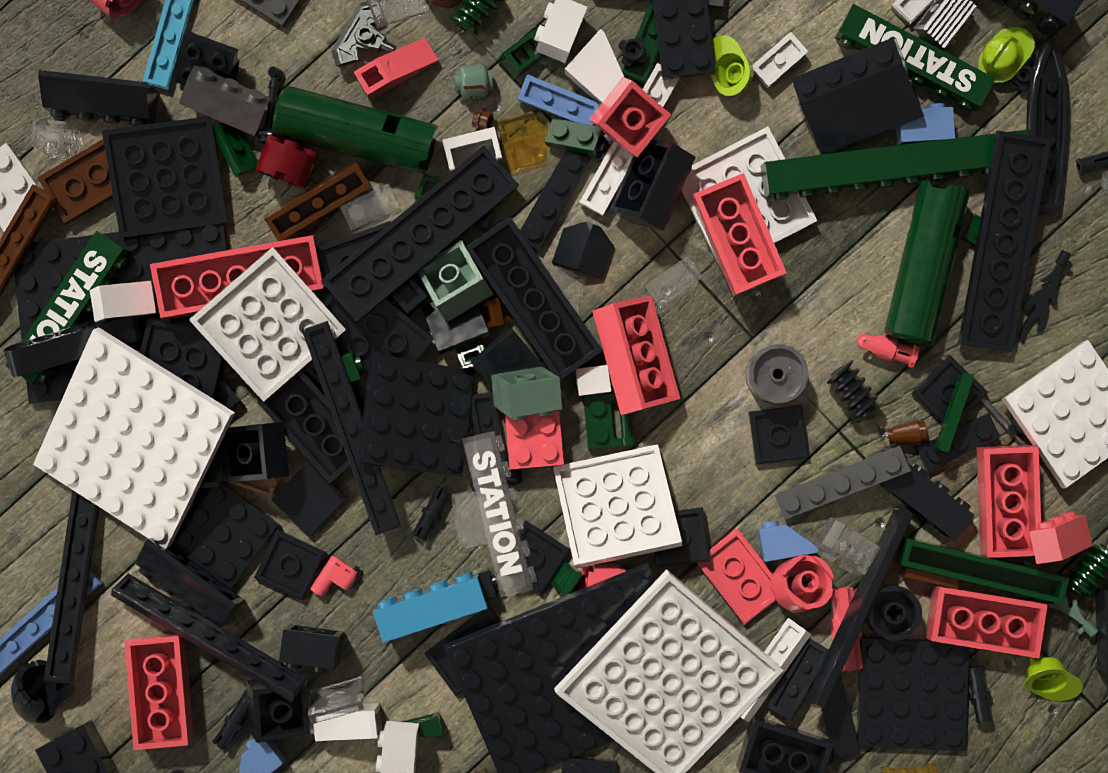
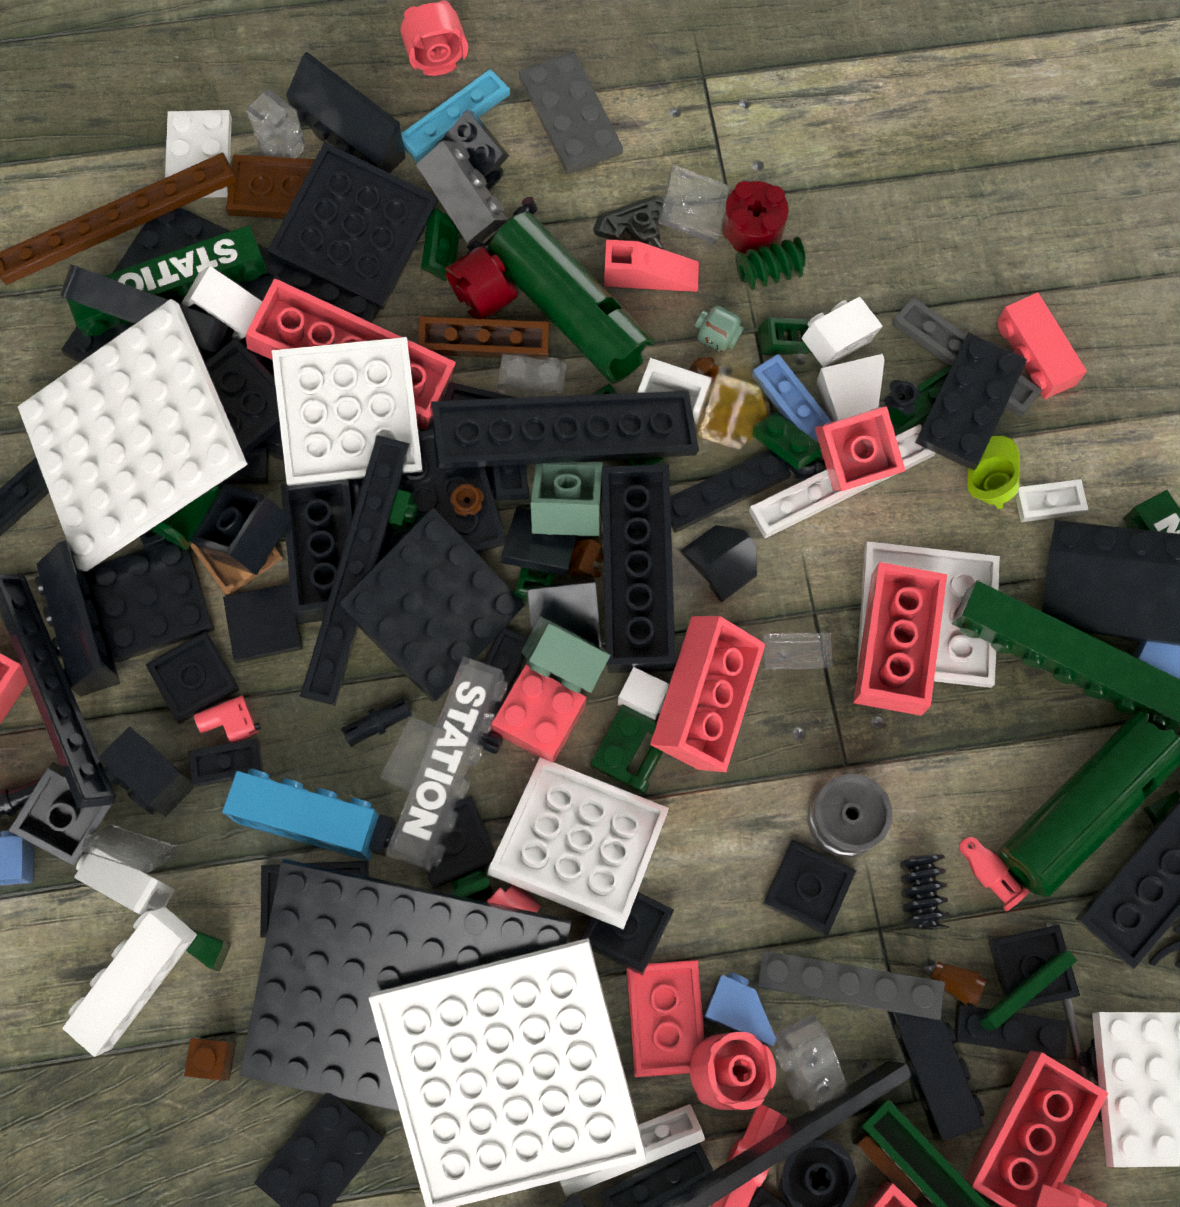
camera: 30 degrees right, 15 degrees down
black brick [609,139,696,231] -> none
none -> black plate [188,738,264,787]
none -> reddish brown plate [450,484,484,516]

